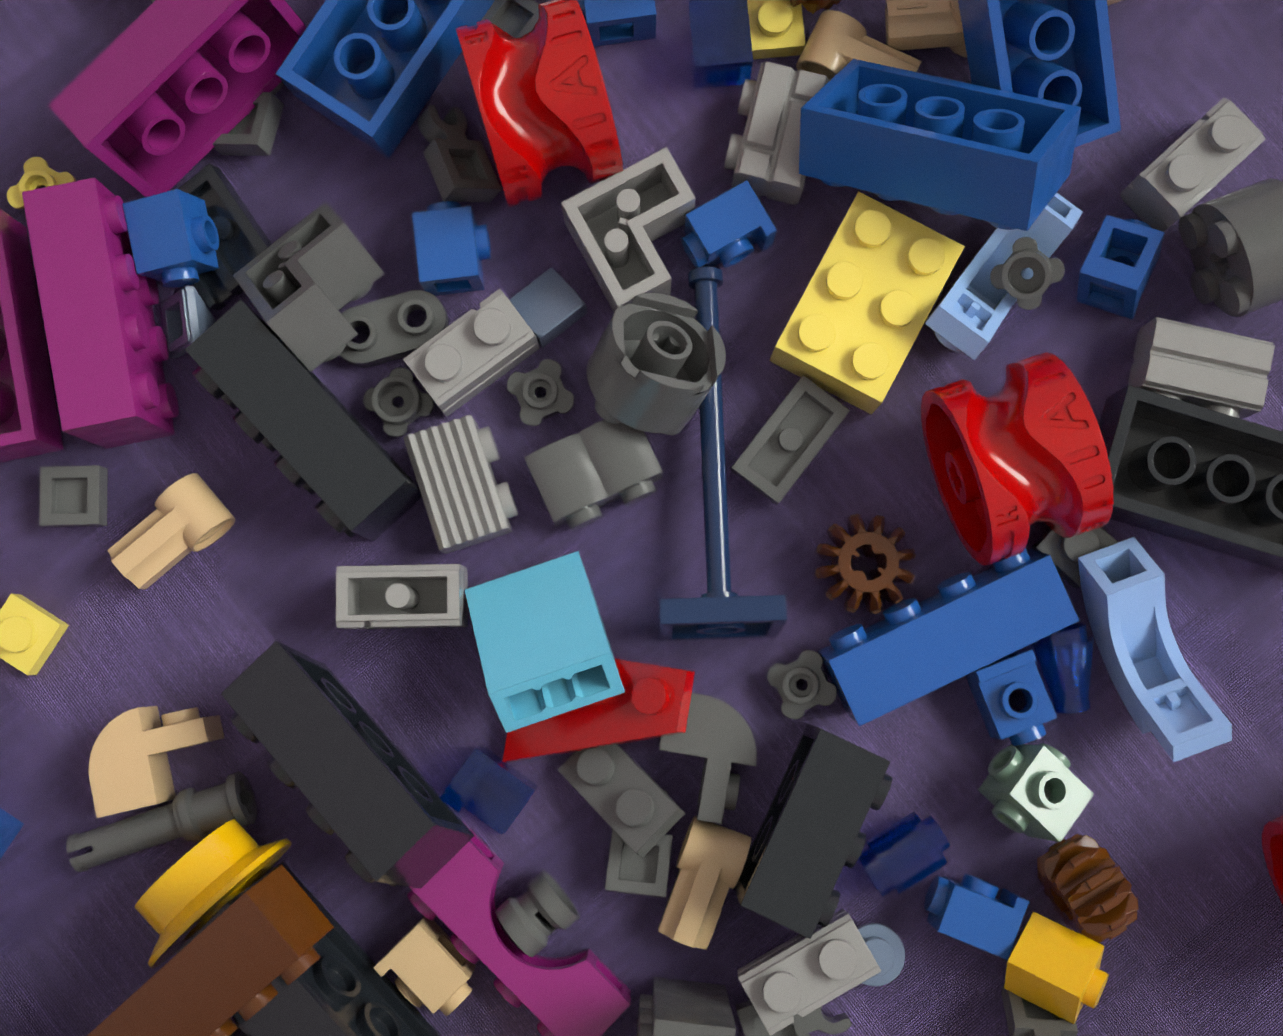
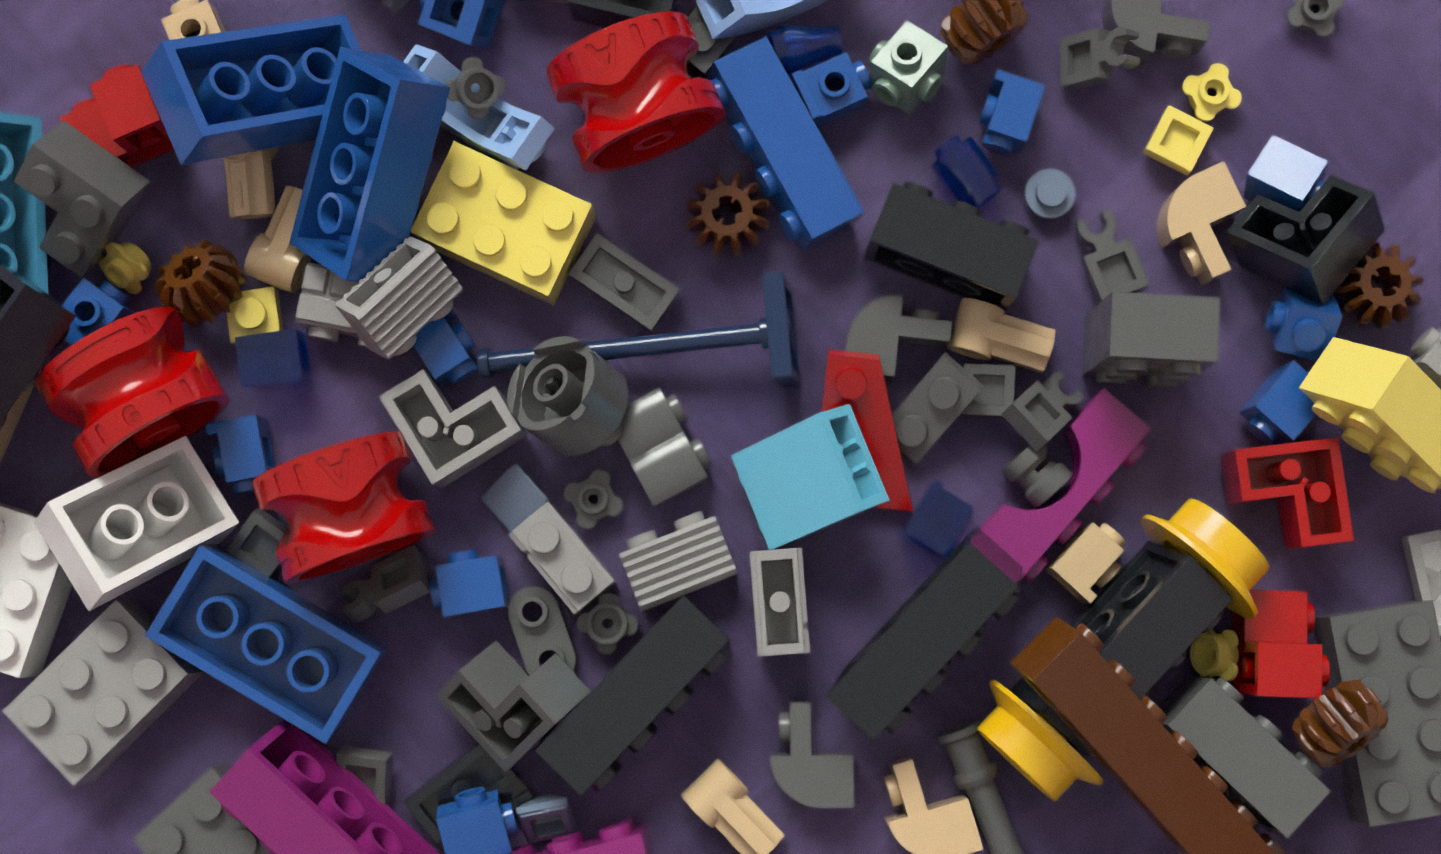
camera: 90 degrees left, 0 degrees up
light grey brick [737,909,881,1036] -> none
dark grey plate [767,650,837,719] -> none
yellow brick [1004,911,1109,1024] -> none
none -> light grey brick [335,236,463,360]
none -> dark grey brick [769,701,854,808]
none -> dark grey plate [1001,371,1083,452]

